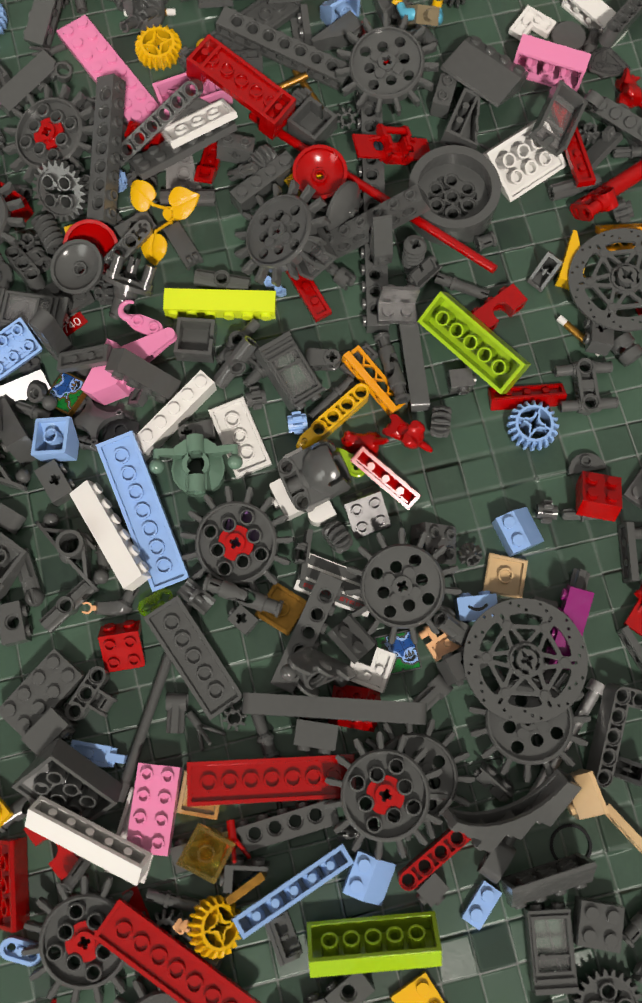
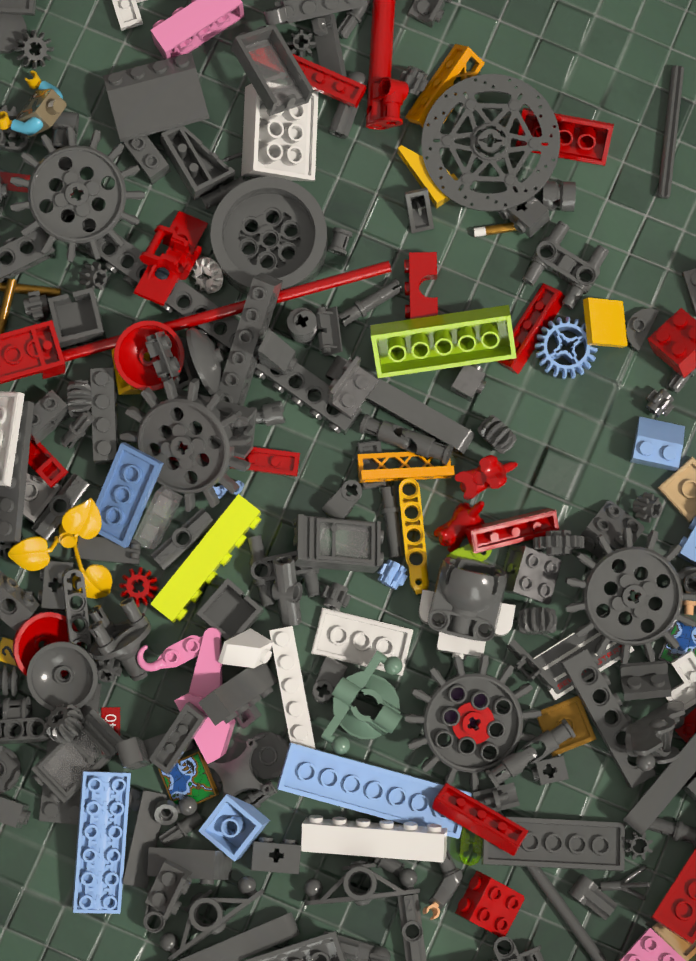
camera: 50 degrees left, 5 degrees up
none -> dark grey gear [43,702,85,745]
none -> medium blue plate [96,442,164,548]
none -> red gear [119,567,159,607]
none -> clear brick [133,485,183,550]
none -> dark grey hinge [145,331,180,382]
none -> white gear [191,257,223,294]
none -> white slope [218,628,273,668]
none -> red slope [432,783,529,856]
none -> dark grey gear [533,530,585,556]
none -> yellow tile [583,298,628,348]

